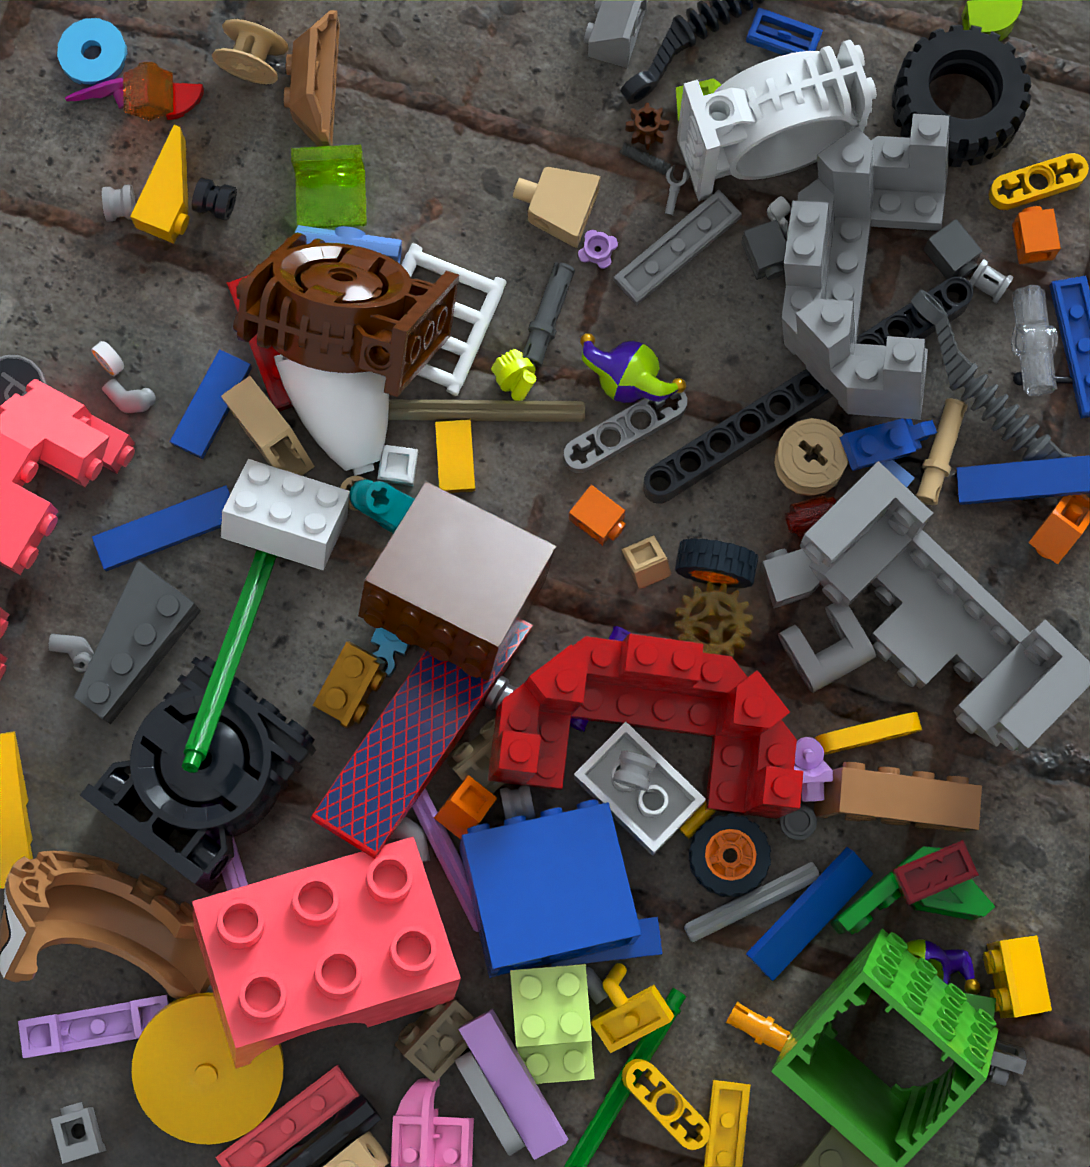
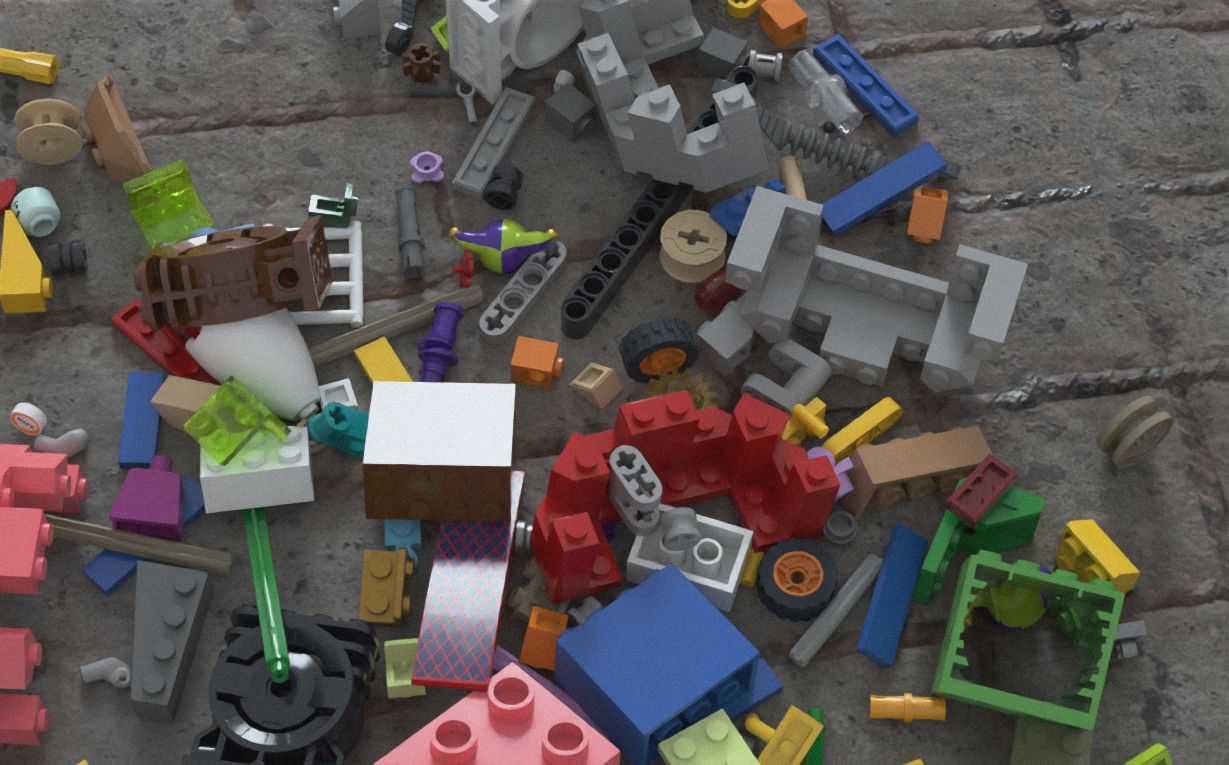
camera: 30 degrees left, 20 degrees down
neon yellow piece [491,349,536,401] -> none
tan torso [513,167,600,248] -> none
none -> light aqua head [11,187,60,237]
none -> dark tan axle [45,514,234,575]
none -> magenta torso [109,455,185,541]
none -> clear neon green bracket [183,375,292,467]
none -> dark green bracket [308,183,358,228]
none -> yellowish green bracket [384,638,426,698]
none -> dark purple piece [417,302,465,383]
none -> red plant [453,250,473,288]
none -> black wheel [484,164,524,210]
none -> light grey connector [608,446,662,536]
none -> yellow plate [782,397,829,447]

